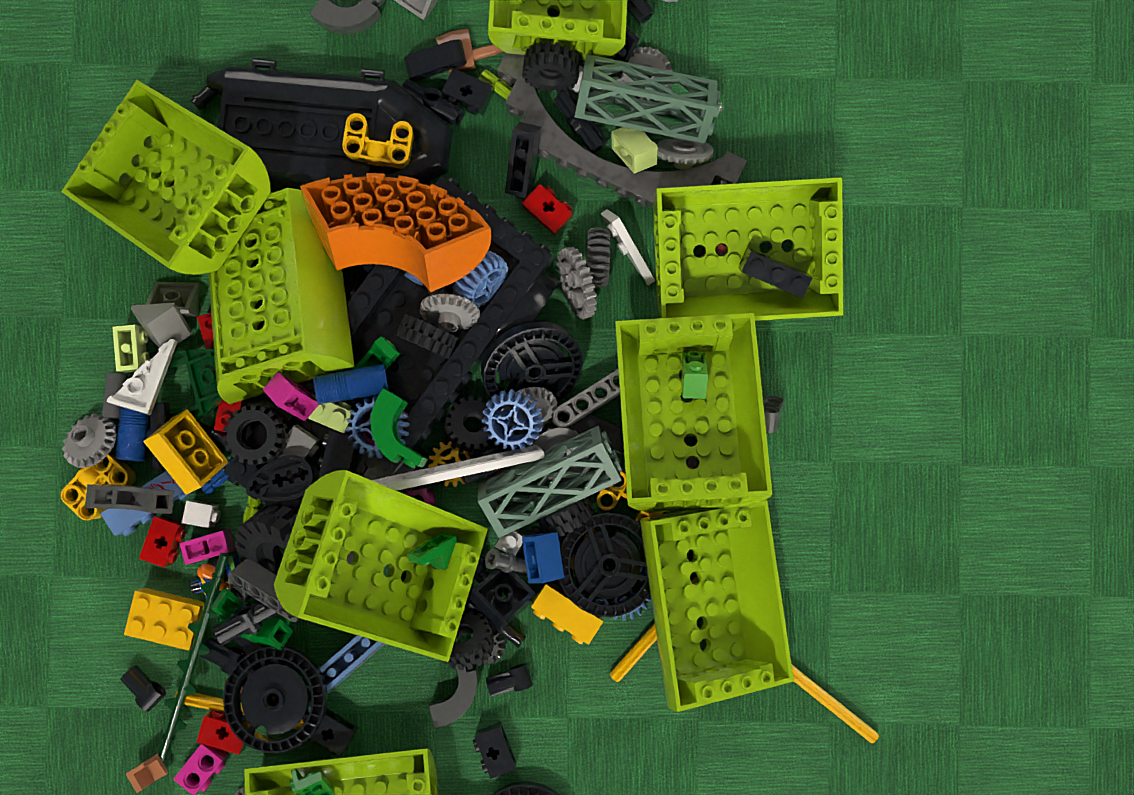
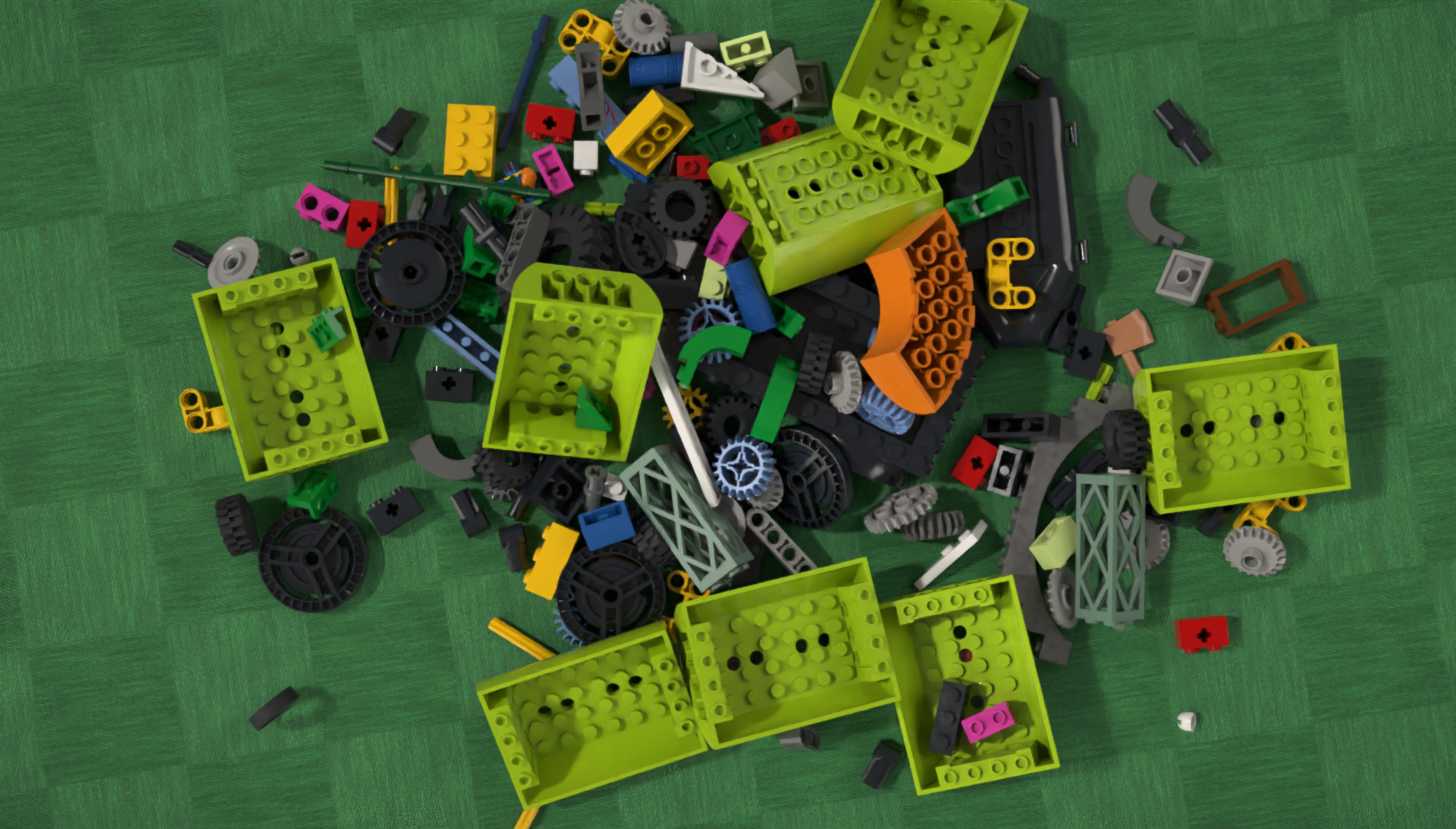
camera: 75 degrees right, 0 degrees up
nougat panel [126,753,168,793] -> none
black beam [404,39,467,81] -> none
bright green slope [681,351,708,399] -> none
none -> green bracket [340,269,373,321]
none -> dark grey piece [407,185,428,220]
none -> black brick [424,367,476,403]
none -> green bracket [453,277,500,324]
none -> dark blue bar [496,14,551,150]
none -> black piece [498,523,531,573]
none -> green arch [750,355,801,444]
none -> black piece [861,739,903,791]
none -> green arch [945,176,1030,228]
none -> dark pink brick [961,700,1018,744]
none -> black brick [987,444,1028,498]
none -> red brick [1174,615,1229,653]
none -> white hinge [1177,712,1196,732]

